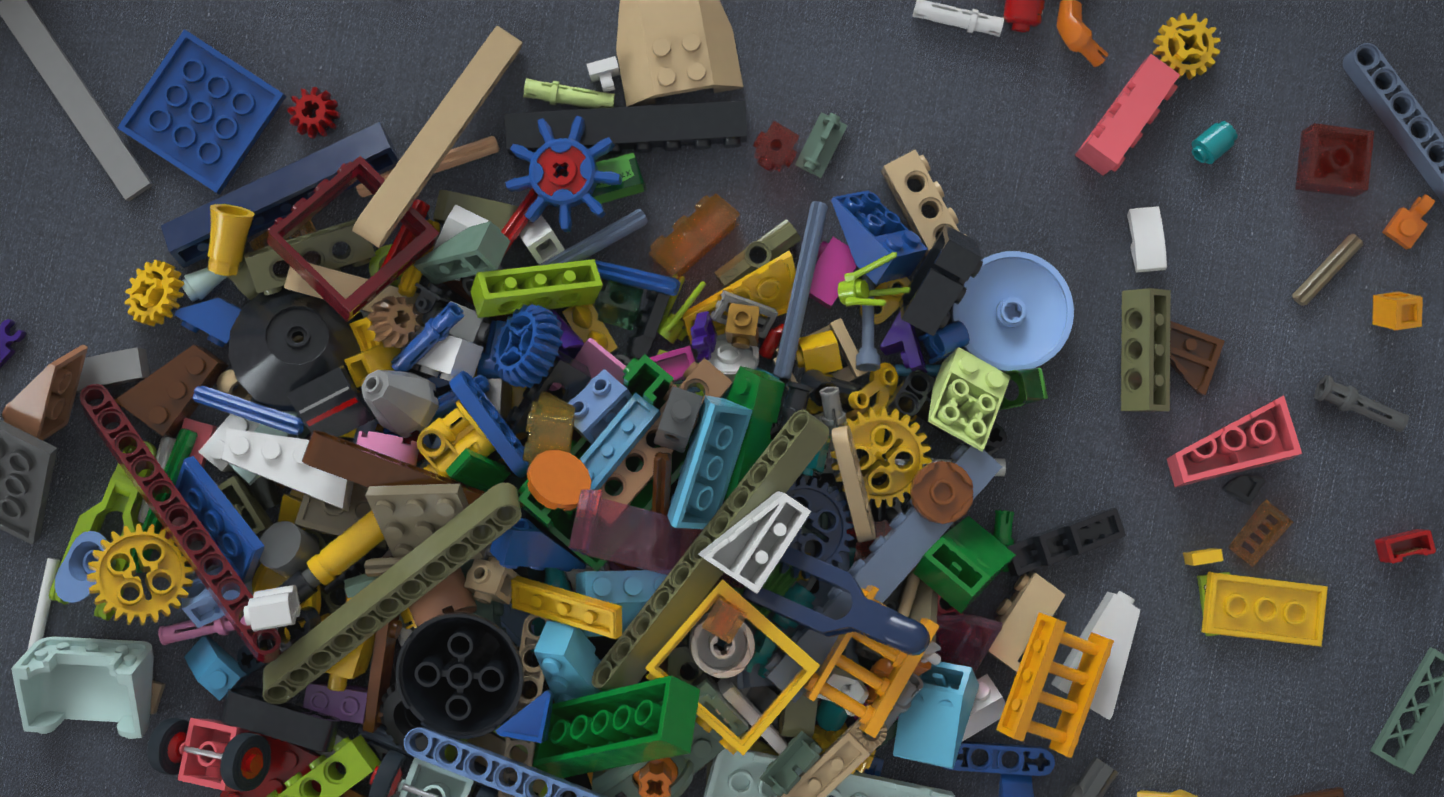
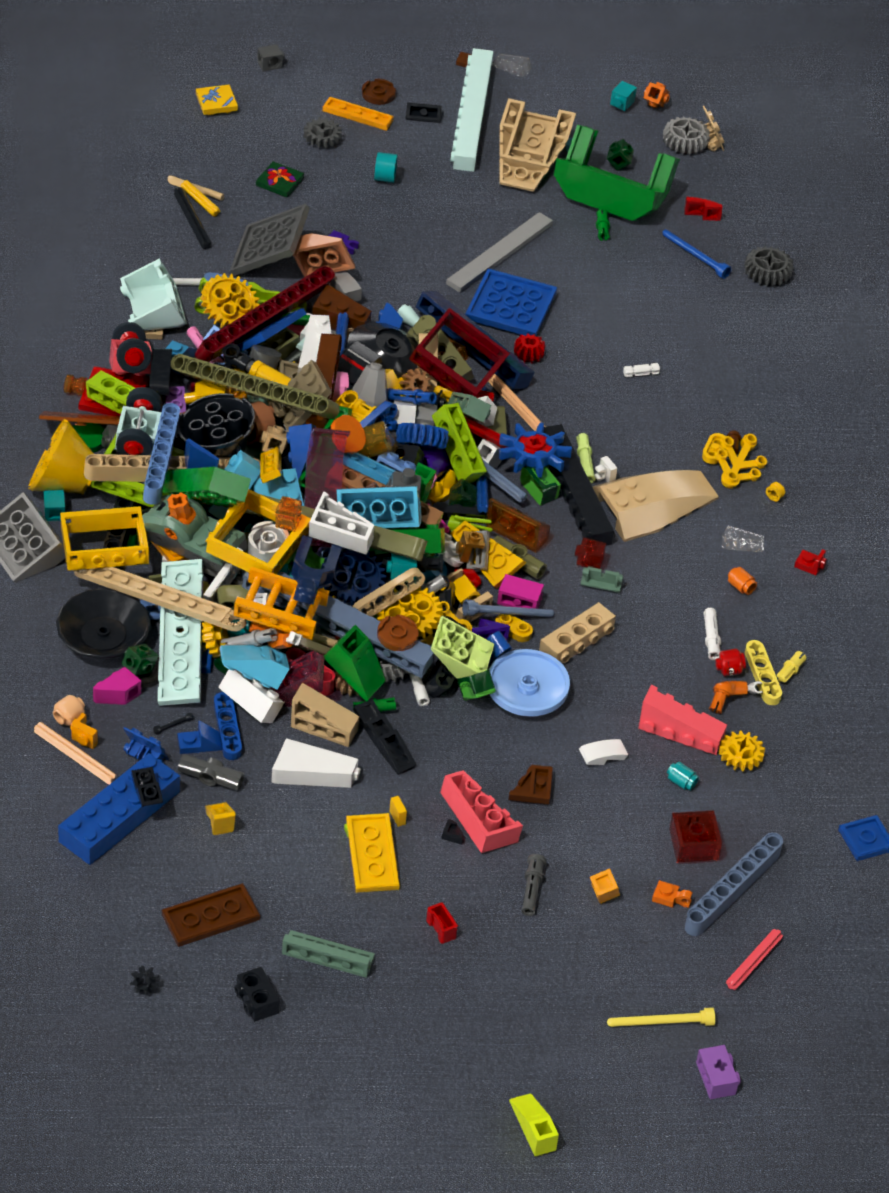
camera: 75 degrees right, 40 degrees down
yellow gear [125,260,184,327] -> none
yellow plant [208,204,255,276] -> none
white brick [244,585,301,631] -> none
tan beam [352,26,523,248] -> none
dark purple plate [691,311,718,362] -> none
sand green hinge [759,731,823,797] -> none
sand blue axle [774,201,828,379] -> none
blue slope [831,190,928,285] -> none
lime plant [838,252,911,306] -> none
black piece [899,224,983,336] -> none
light orange fence [996,612,1114,758] -> none
olive brick [1121,288,1171,412] -> none
clear orange slope [1229,499,1294,567] -> none
dark tan axle [1292,234,1363,306] -> none

